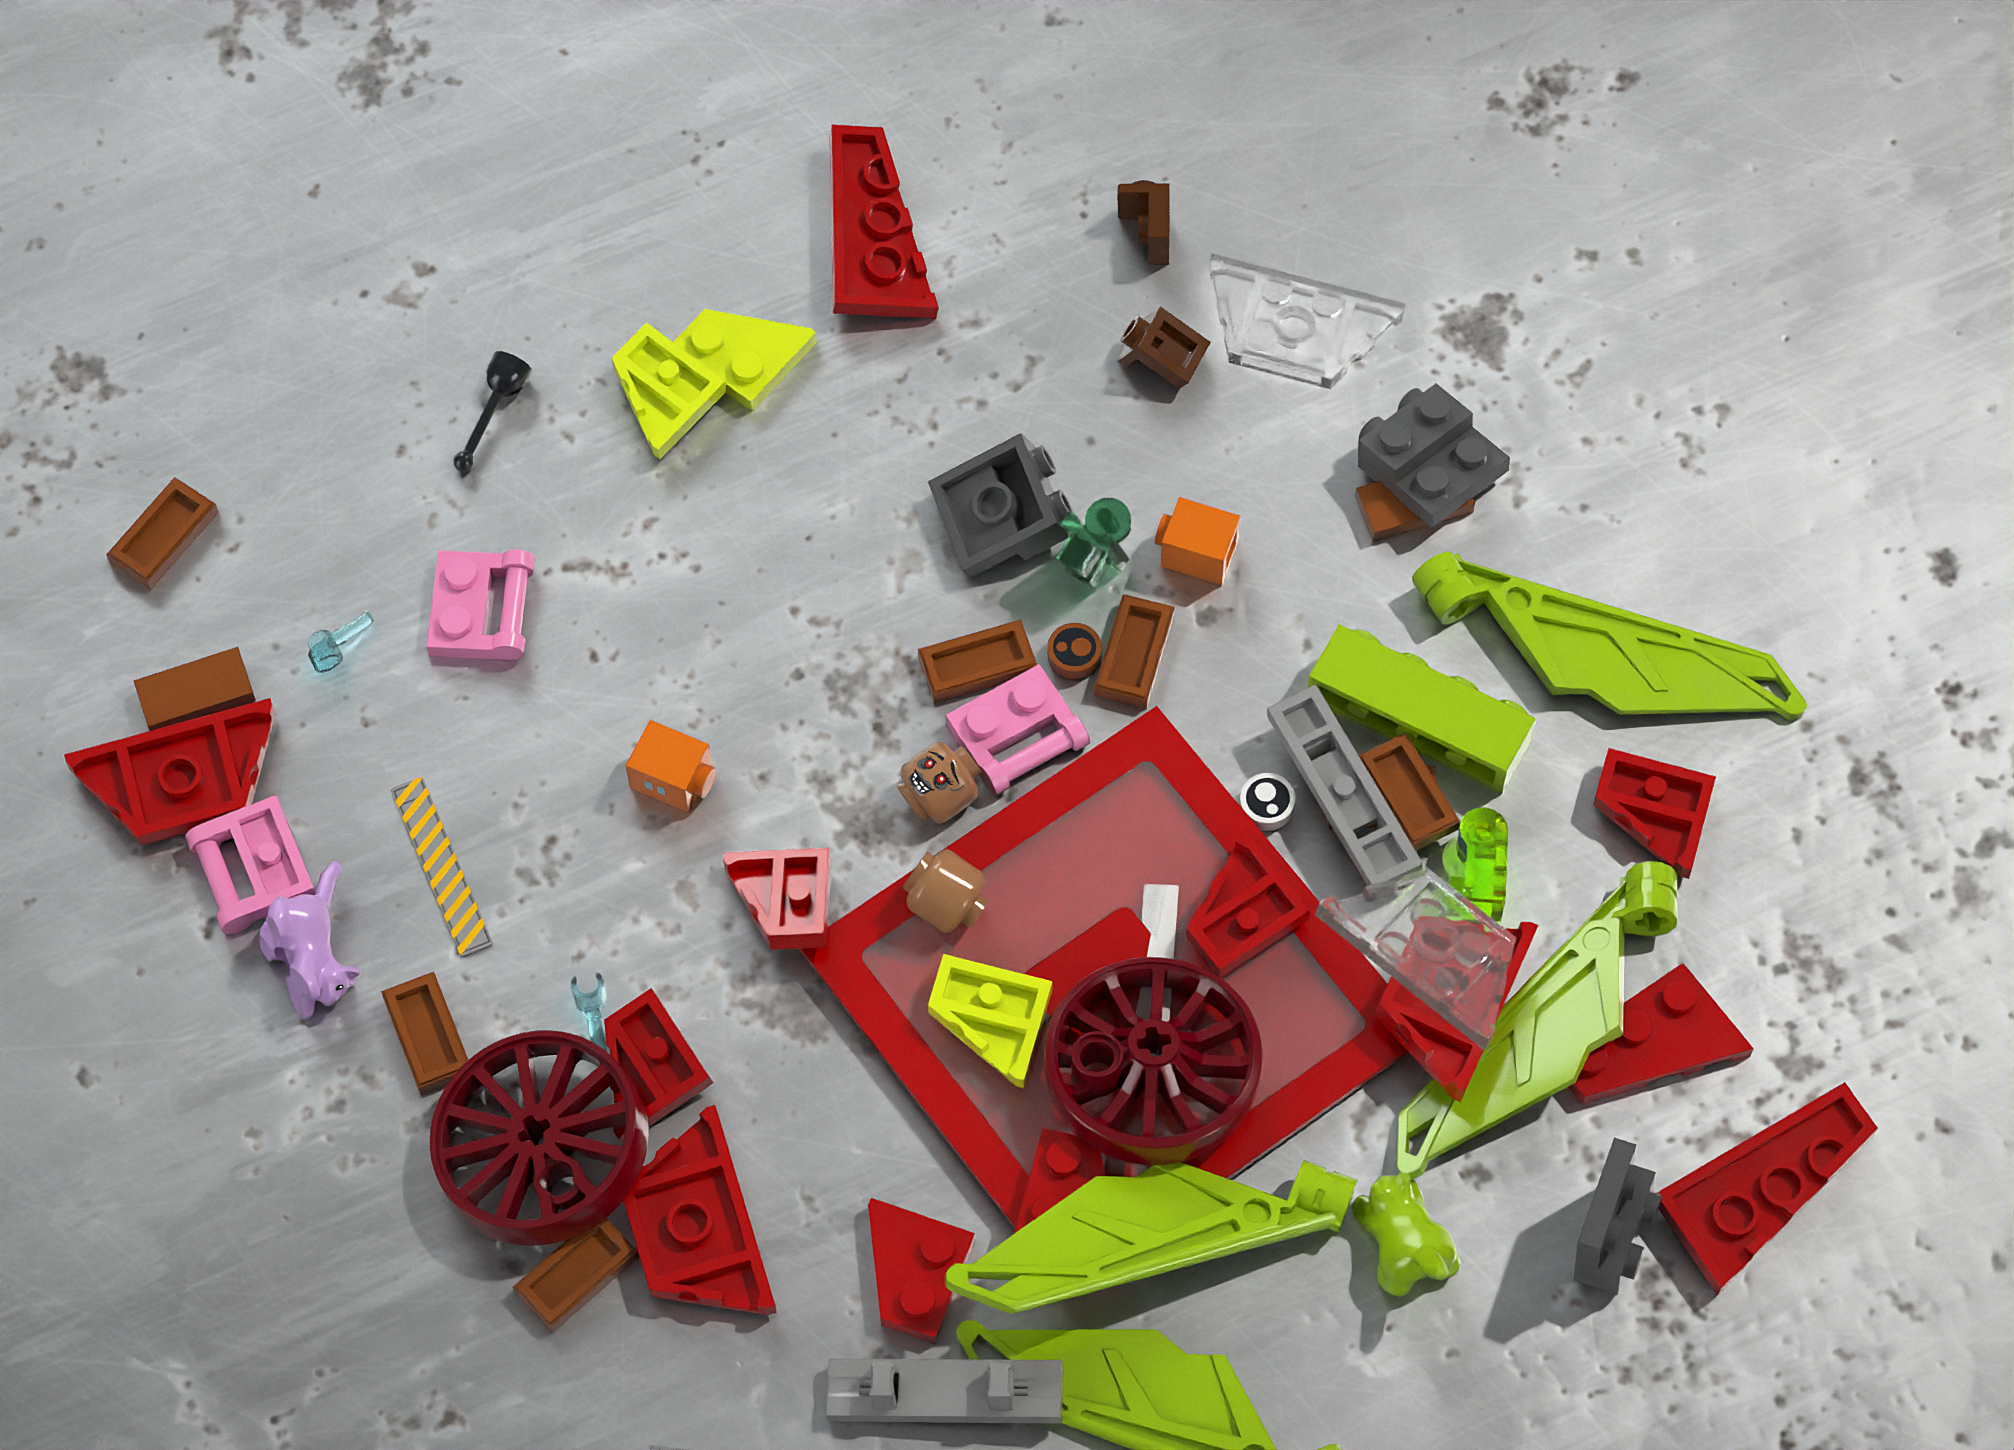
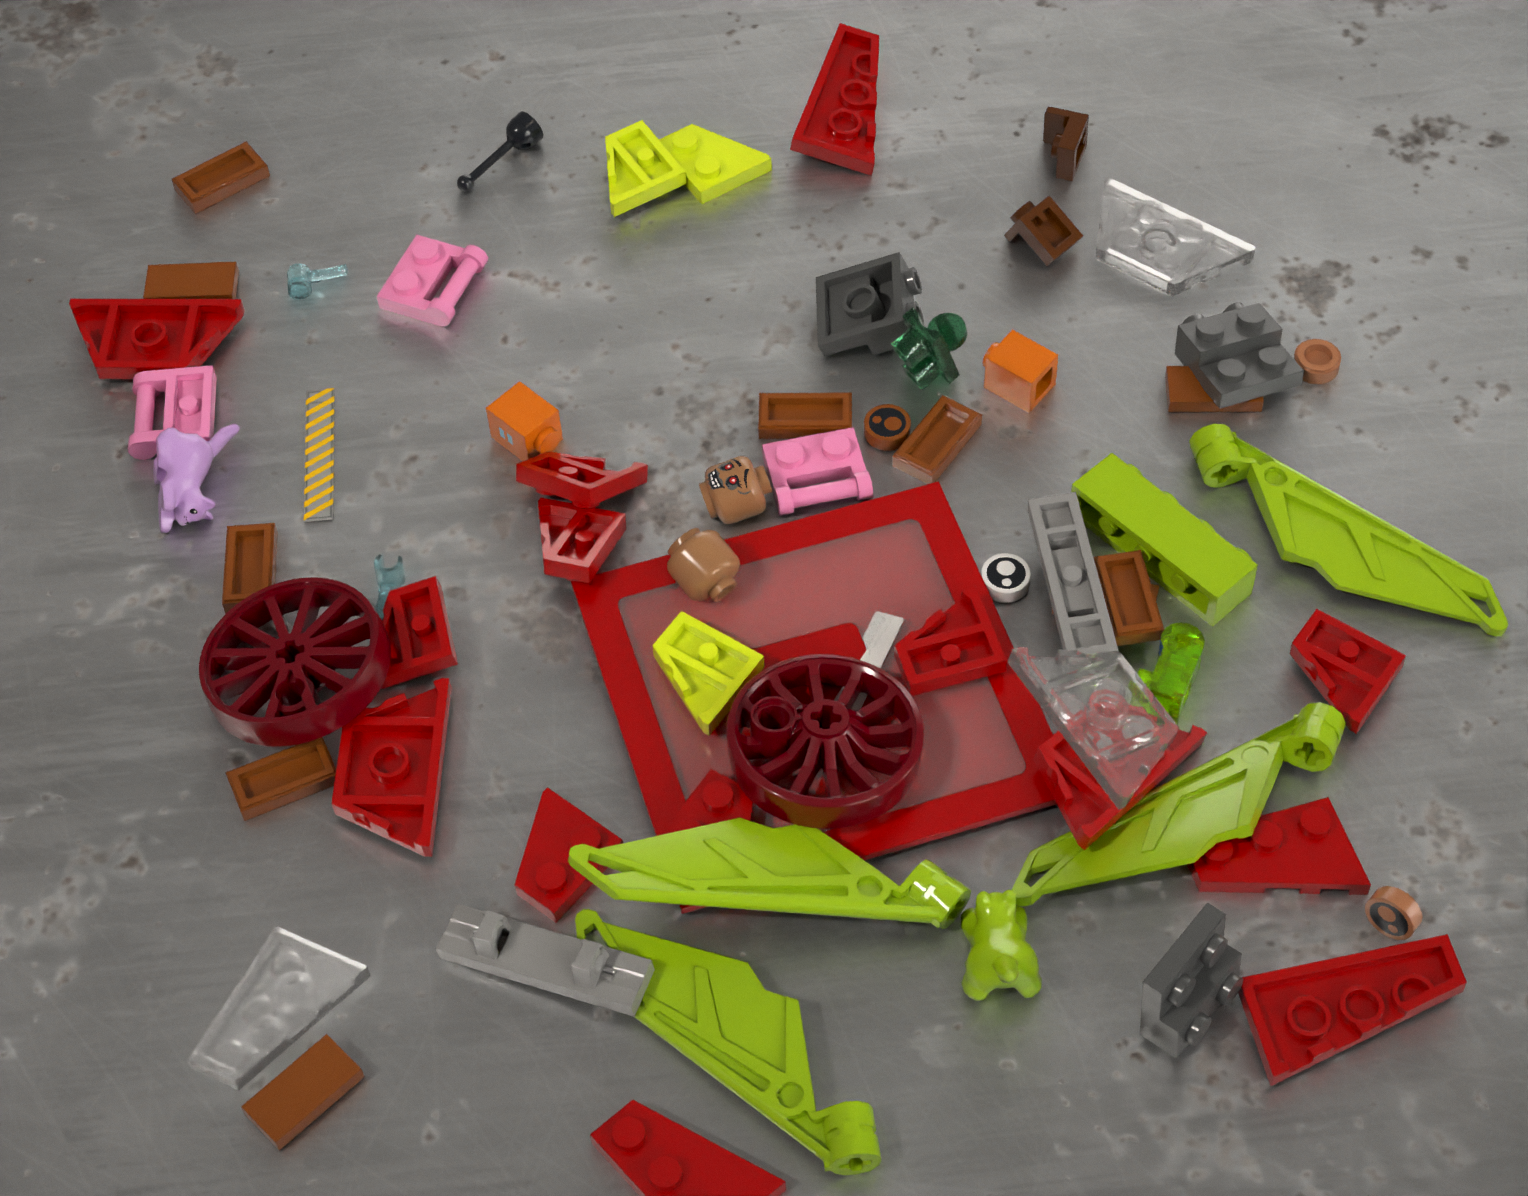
camera: 20 degrees right, 10 degrees down
none -> red wing [516,451,648,508]
none -> nougat tile [1293,339,1341,384]
none -> nougat tile [1365,886,1423,940]

